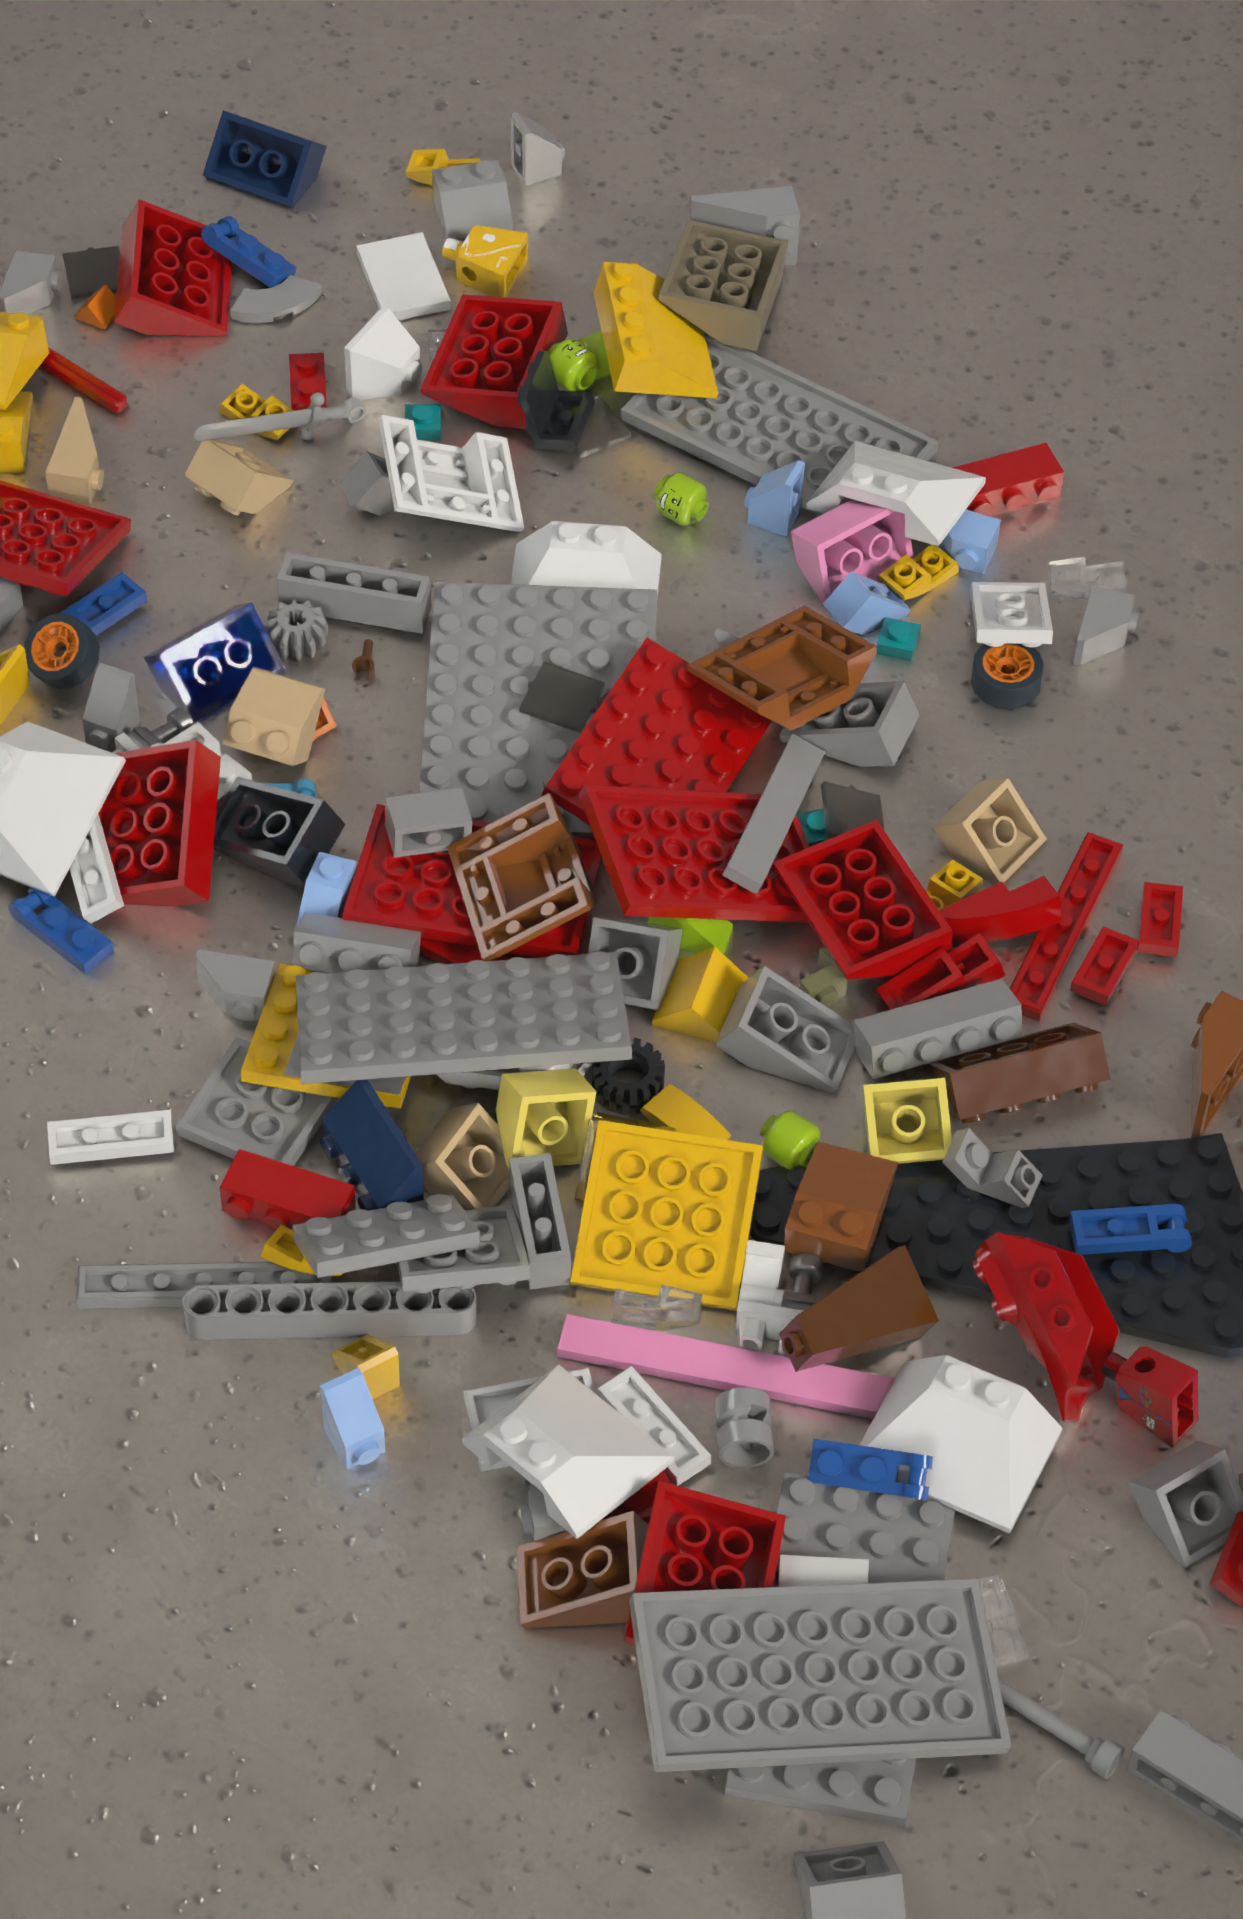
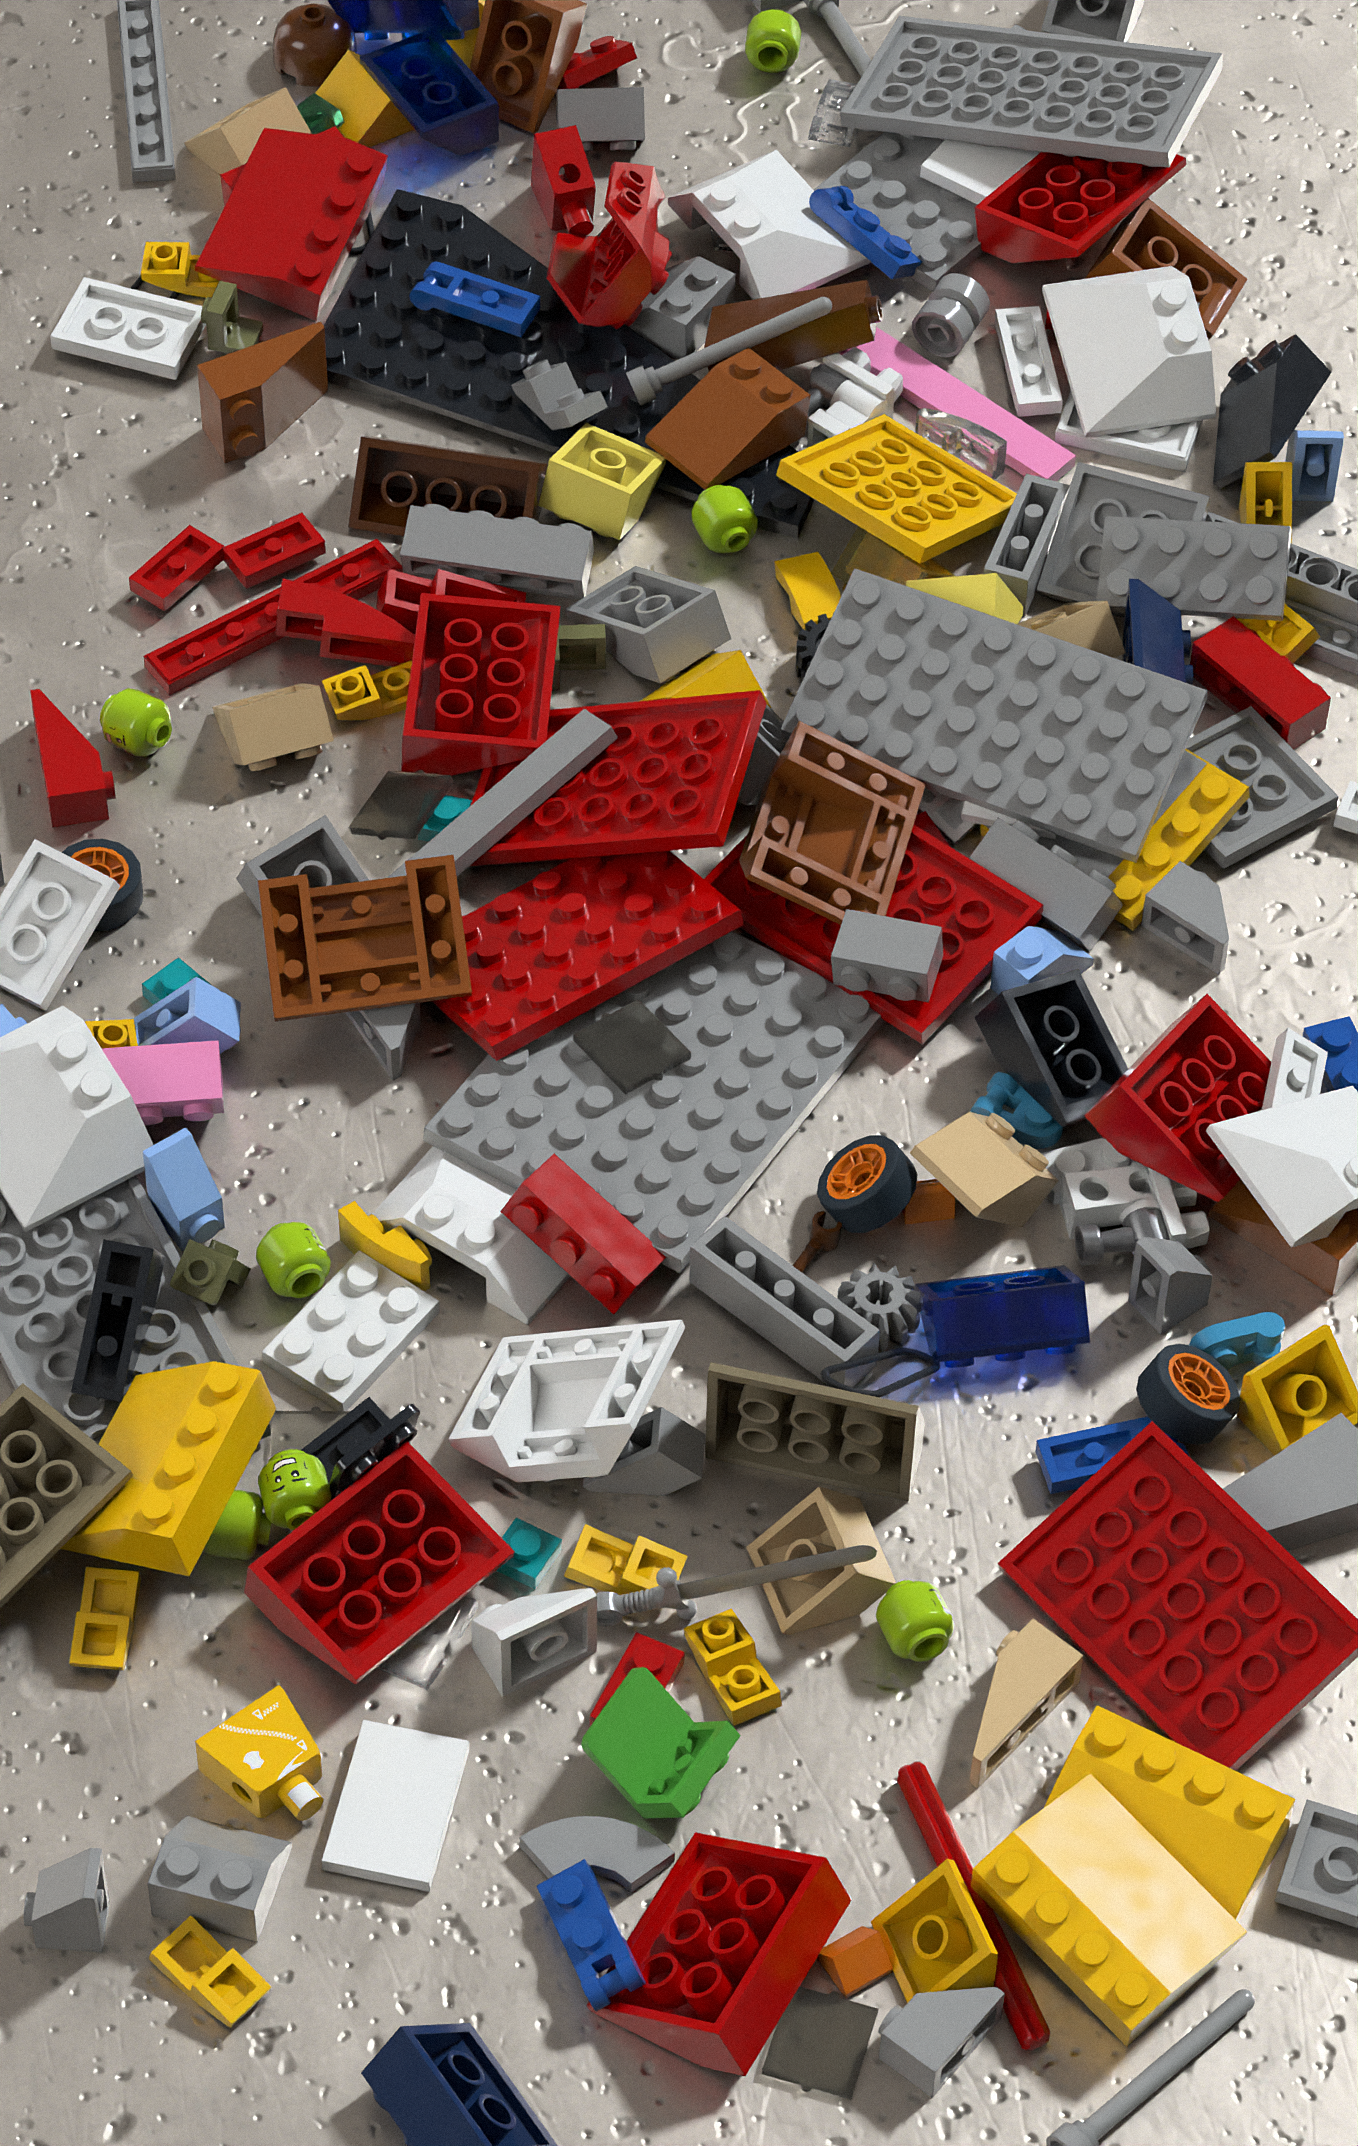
camera: 150 degrees left, 0 degrees up
none -> red slope [30,689,116,828]
none -> black slope [71,1239,166,1402]
none -> lime head [100,688,172,757]
none -> olive bracket [170,1239,251,1305]
none -> white plate [262,1250,440,1415]
none -> yellow slope [338,1201,432,1291]
none -> red brick [500,1153,666,1315]
none -> yellow slope [563,1524,687,1595]
none -> bright green bracket [581,1667,741,1819]
none -> light grey piece [626,297,832,406]
none -> light grey slope [629,256,735,360]
none -> dark tan slope [705,1362,925,1501]
none -> lime head [745,9,801,73]
none -> black wheel [817,1135,918,1233]
none -> black piece [820,1348,940,1398]
none -> yellow slope [870,1859,998,2003]
none -> lime head [876,1580,955,1662]
none -> dark azure plate [1189,1312,1285,1370]
none -> black slope [1213,334,1332,489]

